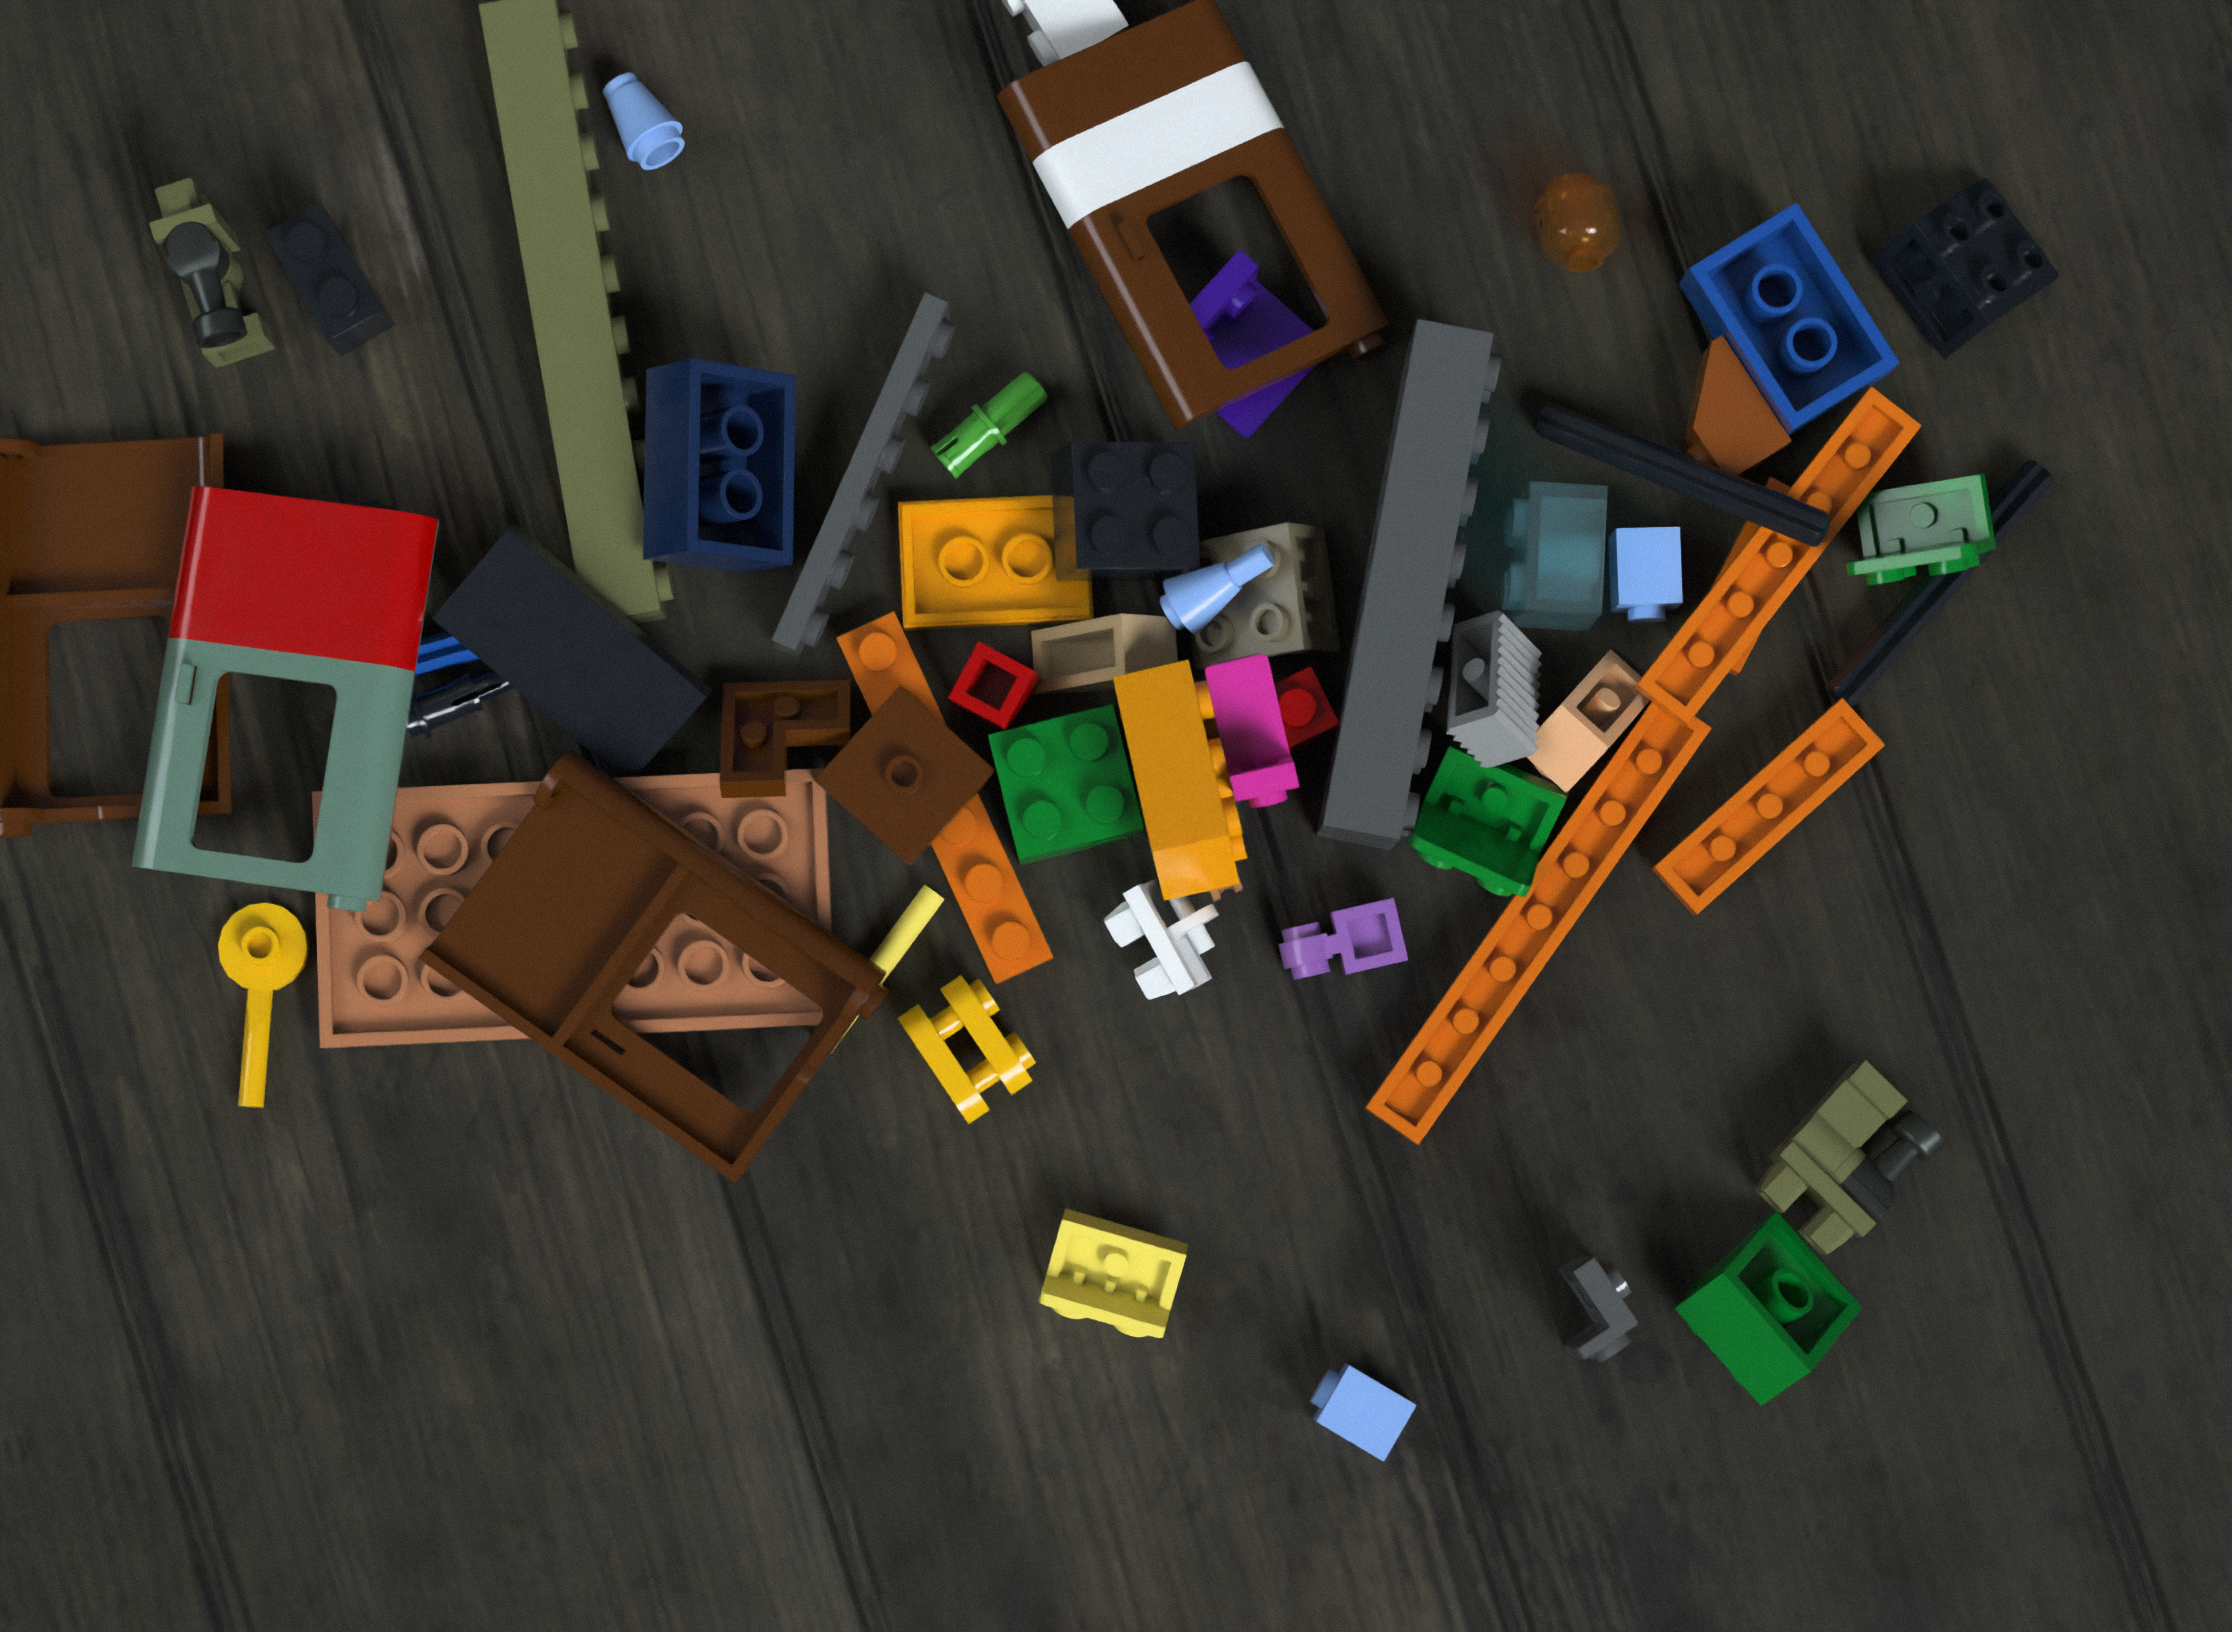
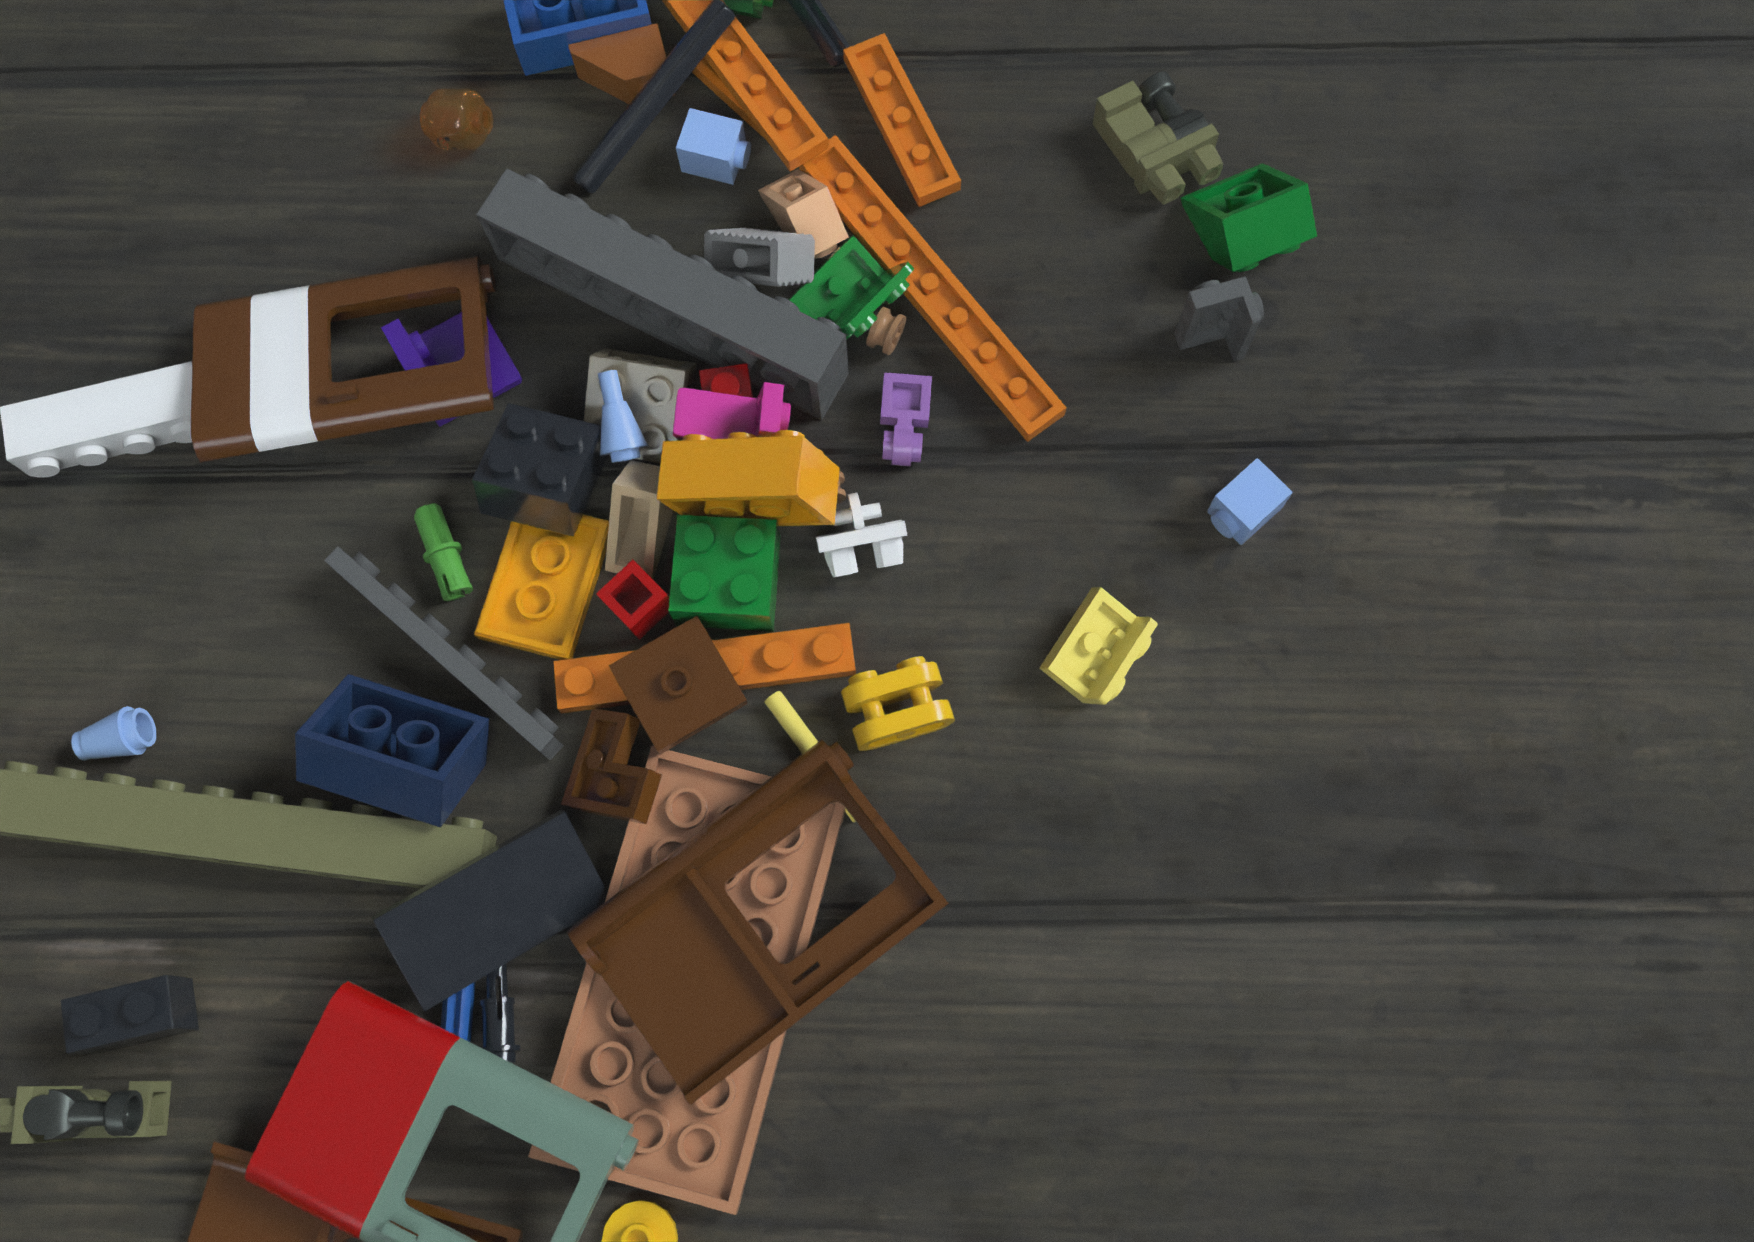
camera: 65 degrees left, 10 degrees down
clear light blue brick [1501,481,1608,631] -> none
none -> medium nougat bush [866,307,906,355]

